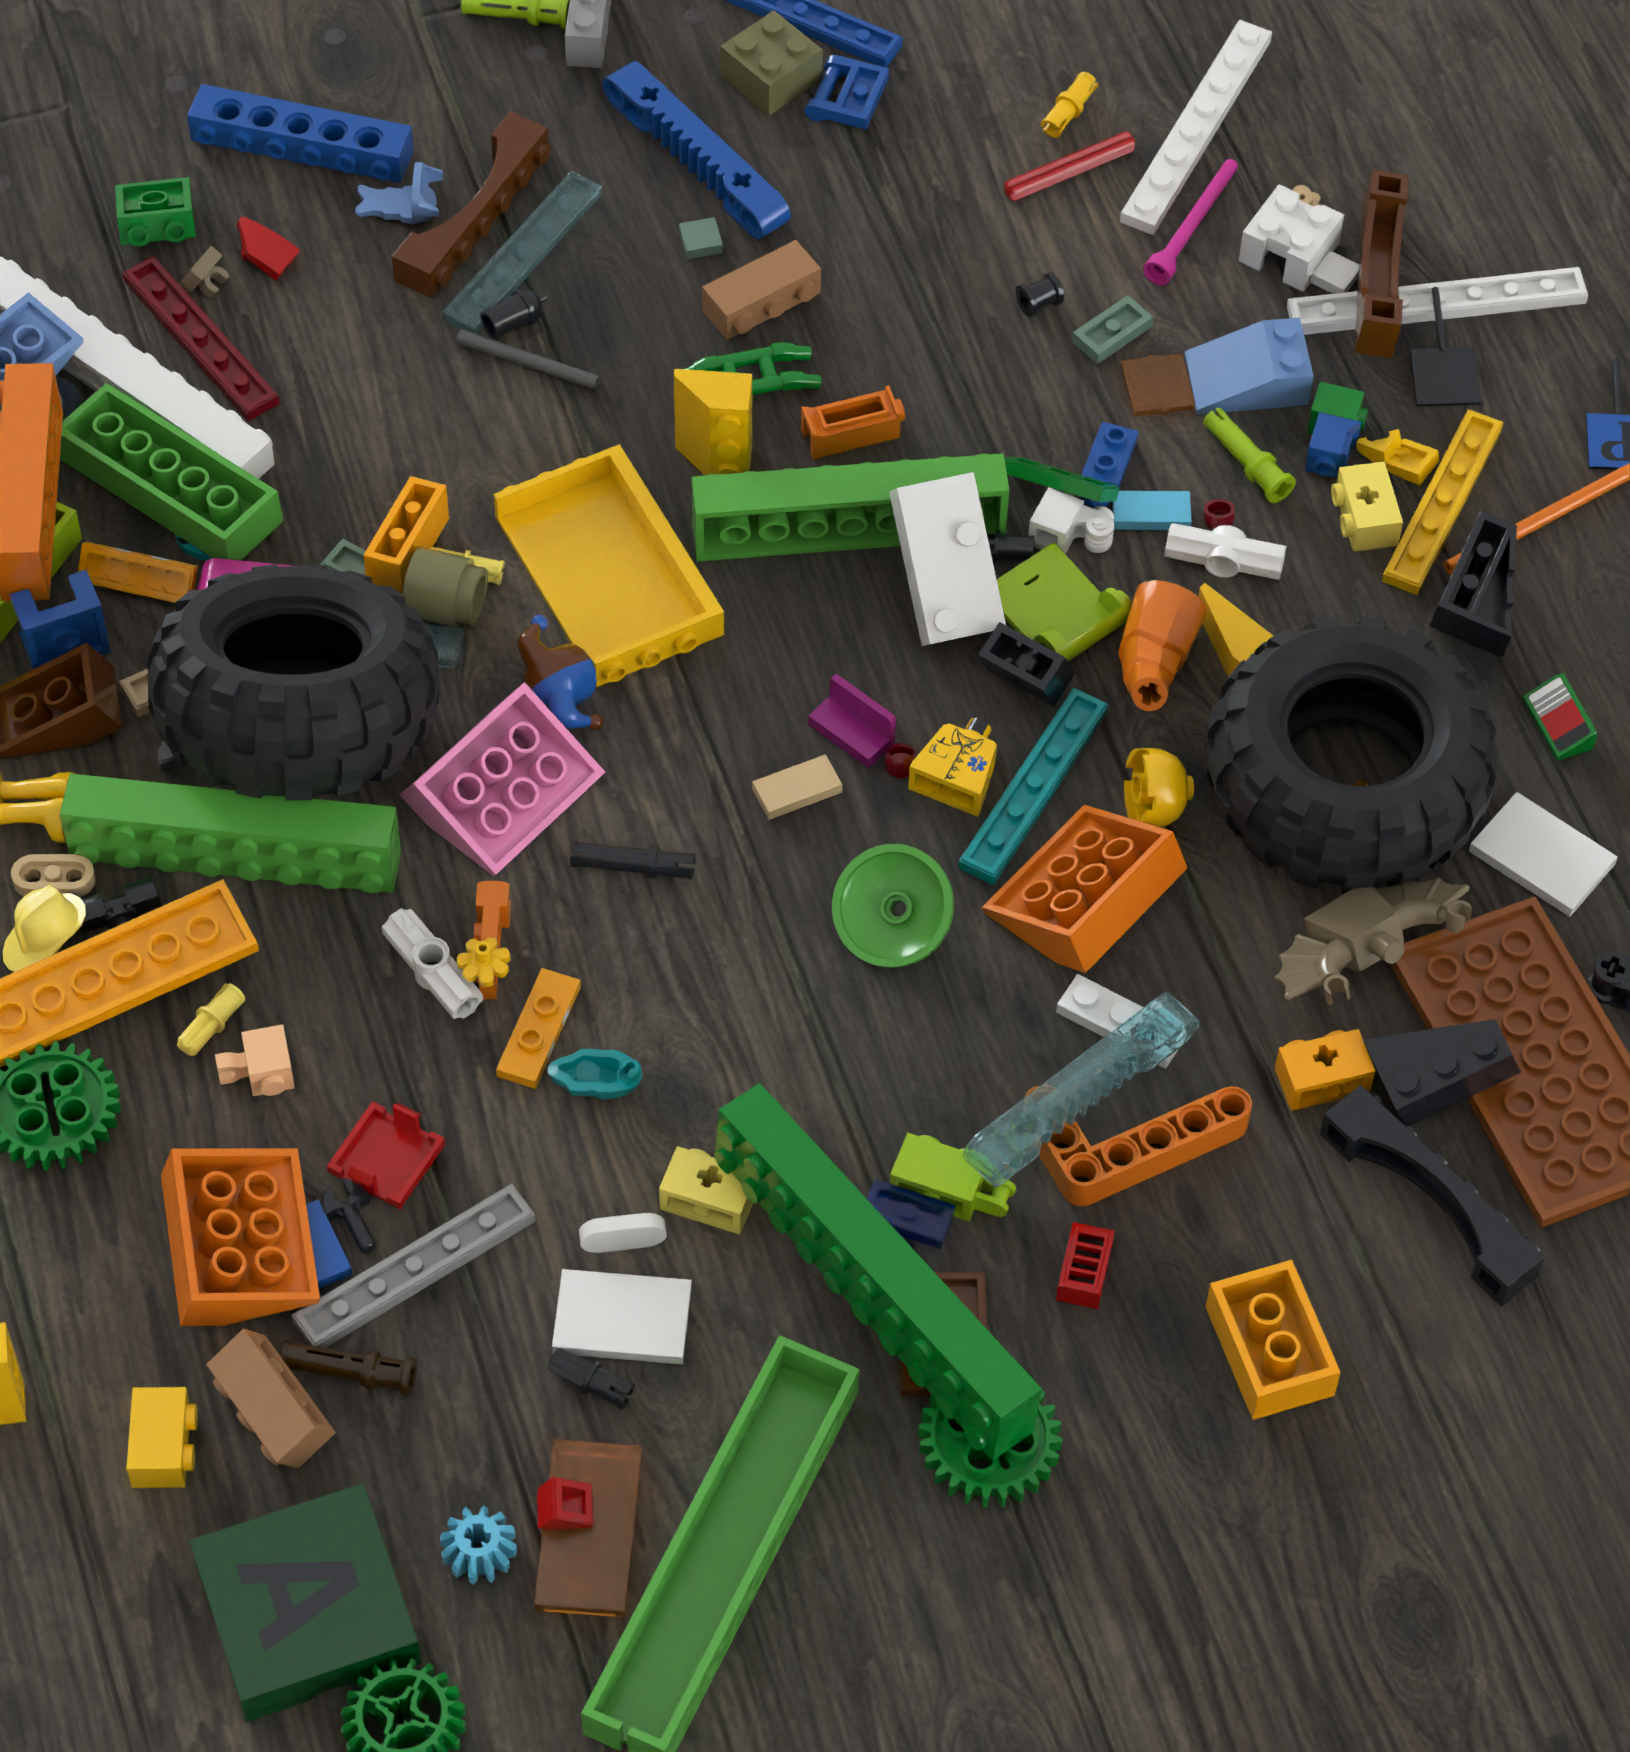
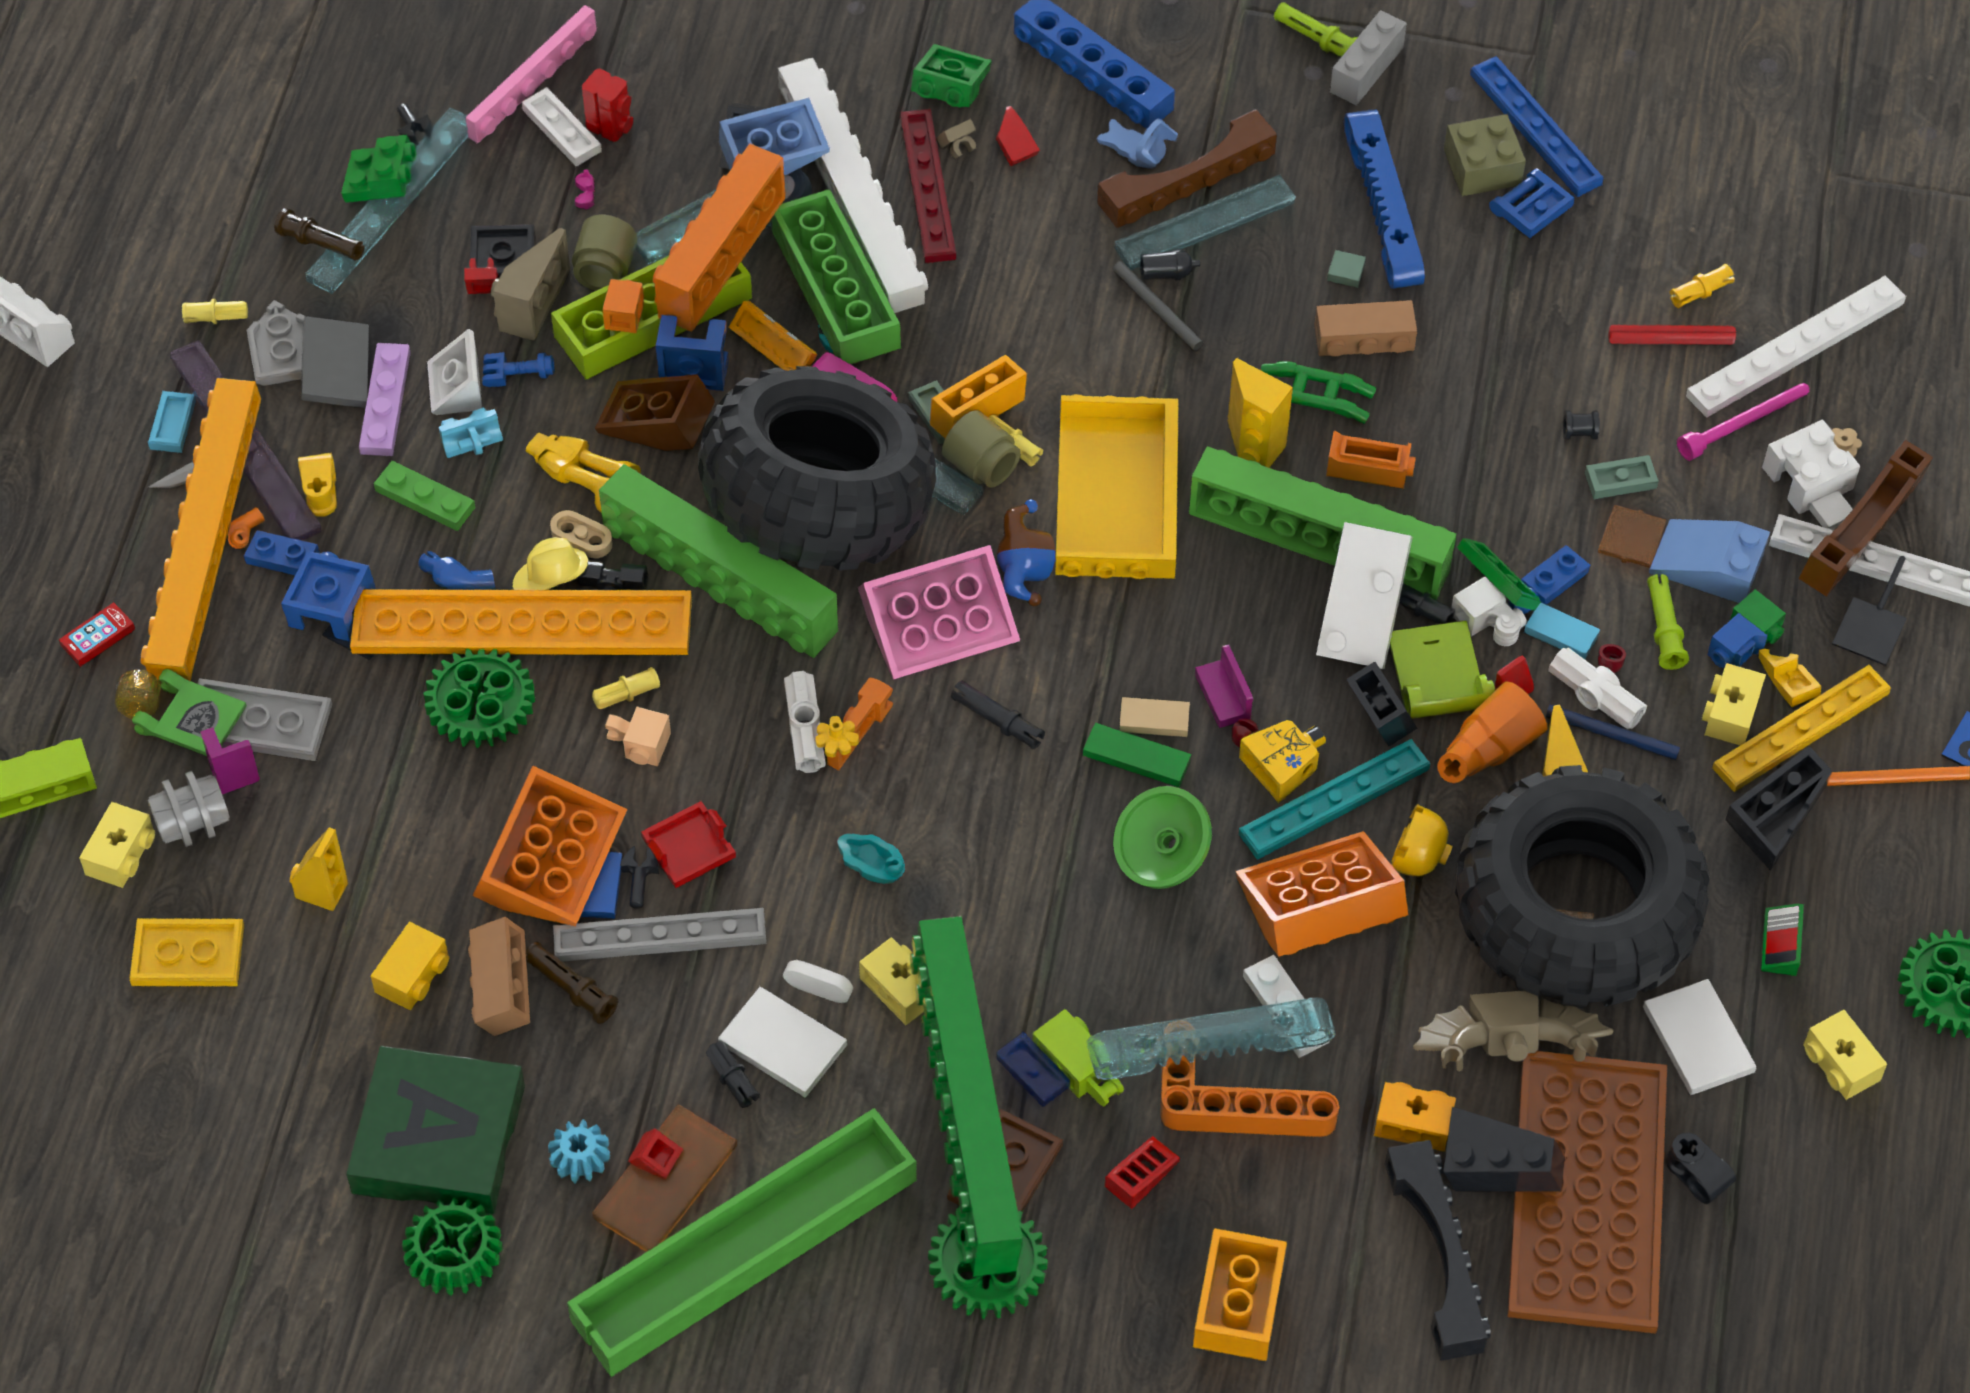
camera: 30 degrees right, 0 degrees up
light orange plate [496,968,581,1089] -> none
none -> green tile [1083,723,1191,787]
none -> red slope [1494,655,1534,695]
none -> dark blue bar [1546,704,1680,760]

